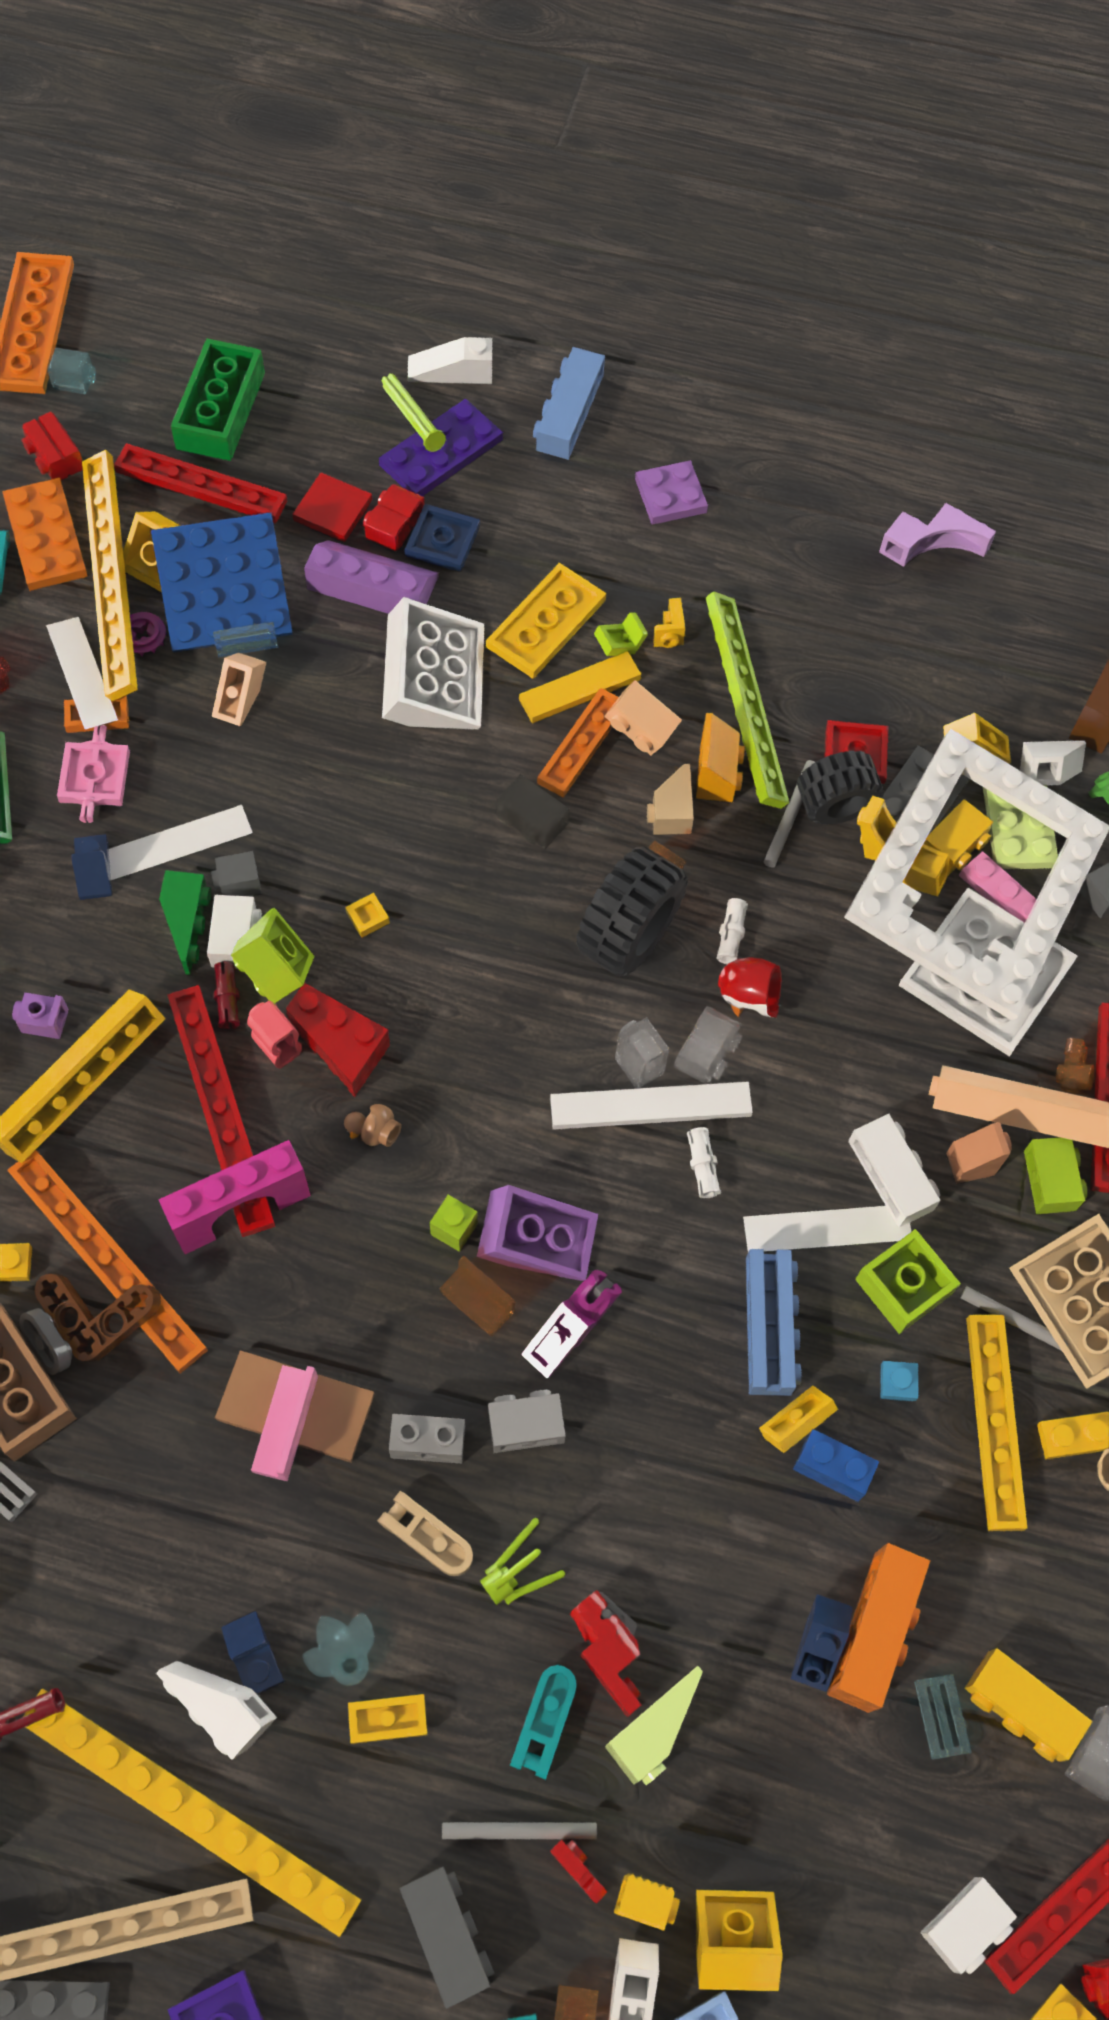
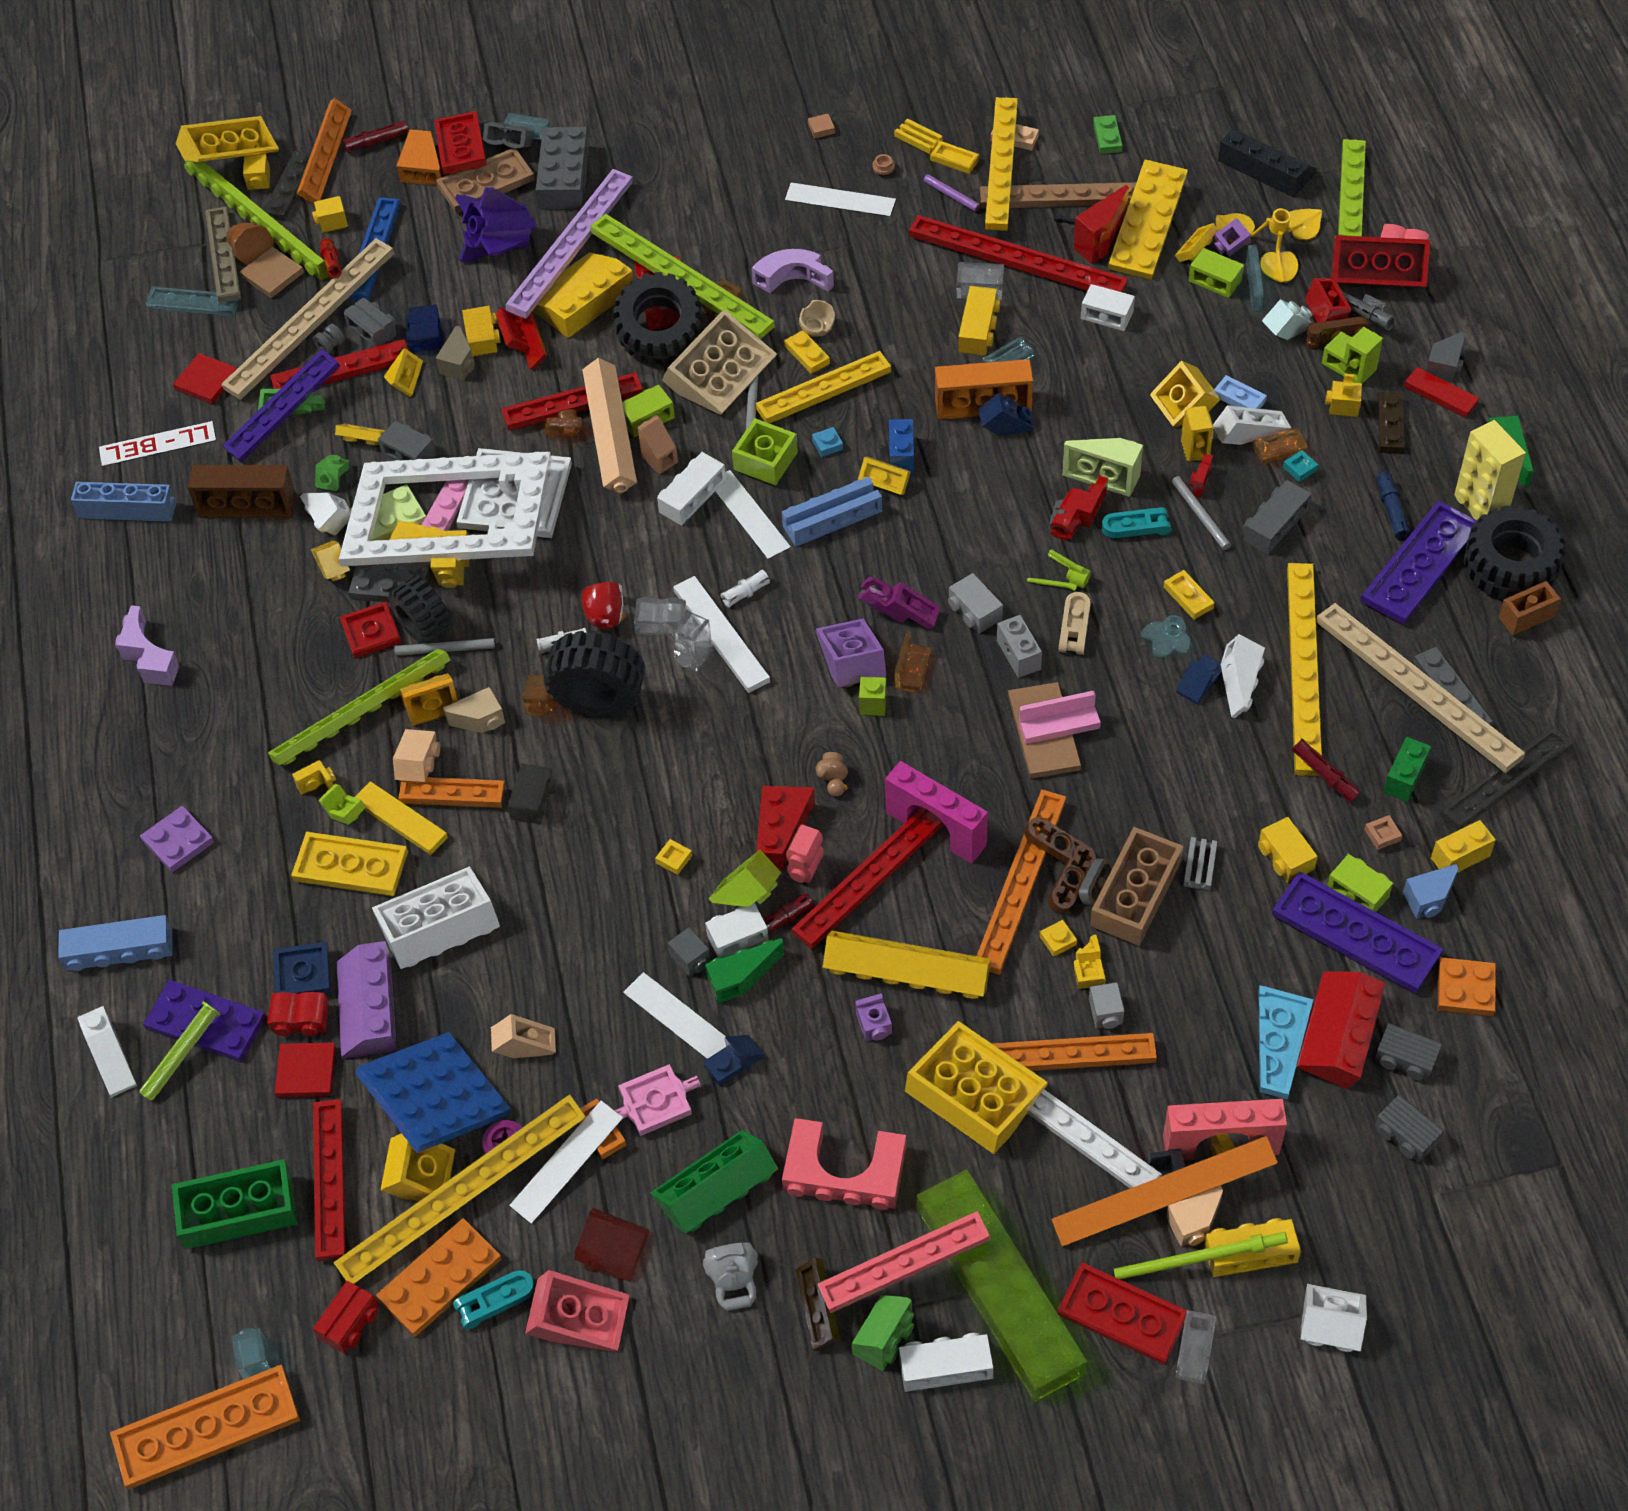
camera: 110 degrees left, 10 degrees down
clear light blue tile [213,622,278,657] -> none

